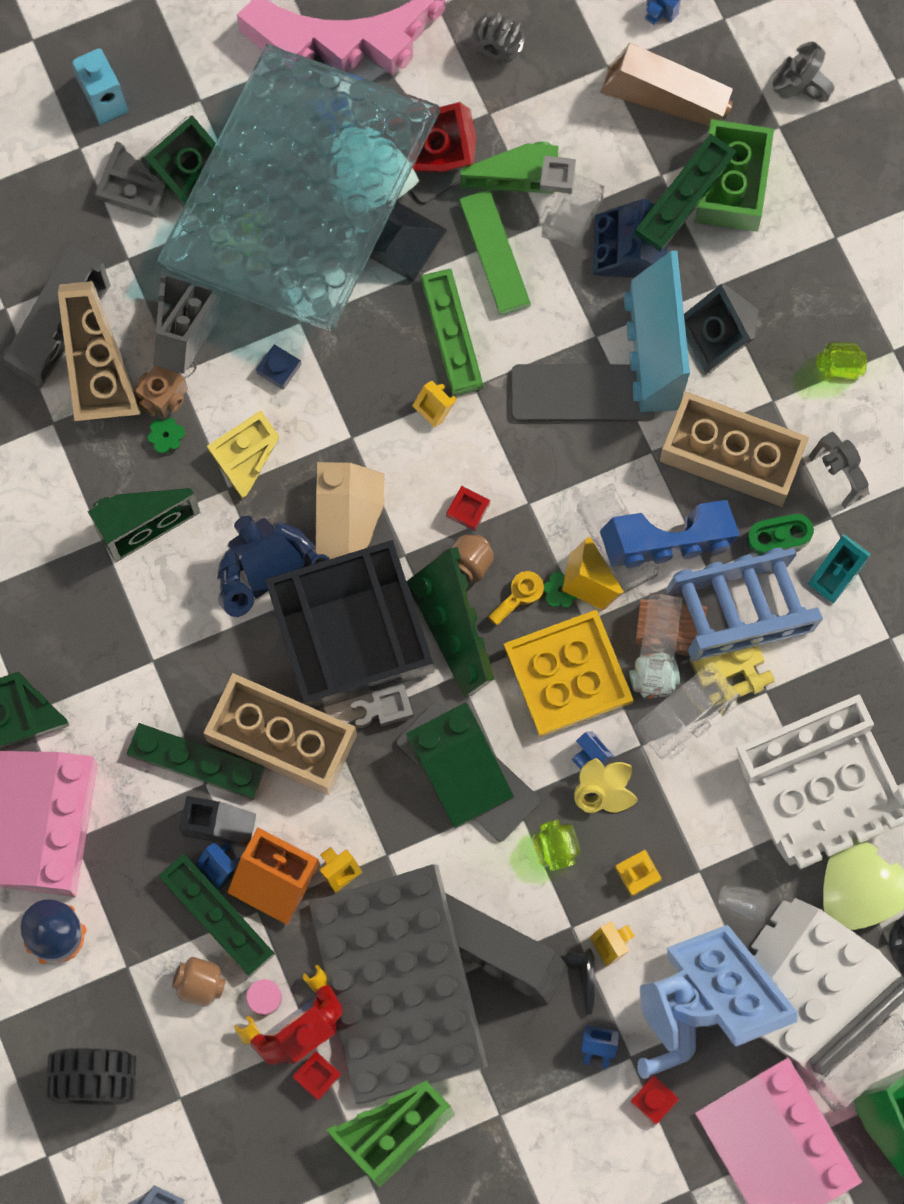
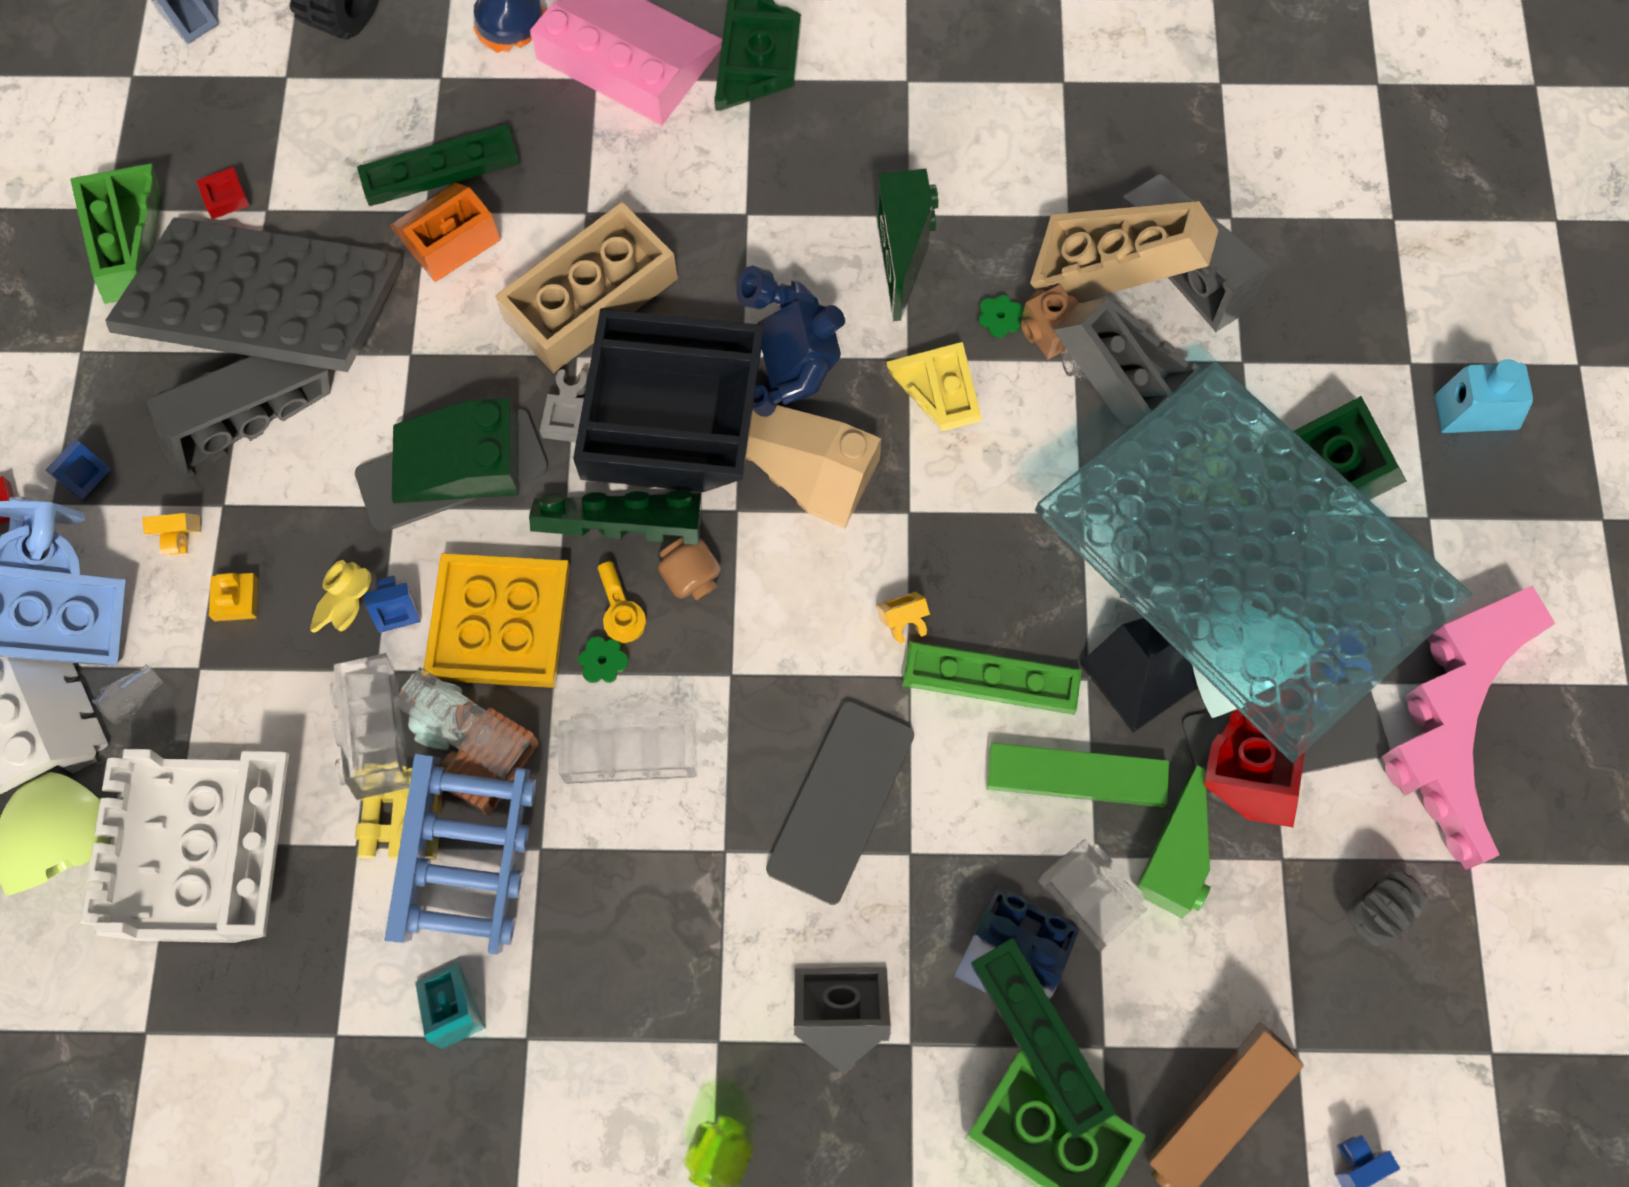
camera: 115 degrees right, 5 degrees down
dark grey wing [95,141,167,218] -> none
dark green plate [126,723,265,800] -> none
medium nougat head [172,957,226,1007] -> none
black slope [180,796,257,847] -> none
blue tile [195,842,241,890] -> none
red torso [234,965,343,1065] -> none
bright pink tile [247,979,282,1015] -> none
dark blue plate [256,344,302,390] -> none
yellow tile [320,846,363,893] -> none
red plate [446,485,491,531] -> none
clear neon green head [532,818,581,871] -> none
light grey plate [540,156,576,194] -> none
yellow slope [562,537,624,610] -> none
black bar [565,948,595,1015] -> none
blue arch [599,500,740,569] -> none
medium azure slope [624,251,690,412] -> none
tan brick [660,391,809,507] -> none
green plate [747,514,814,556] -> none
dark grey piece [809,431,870,509] -> none

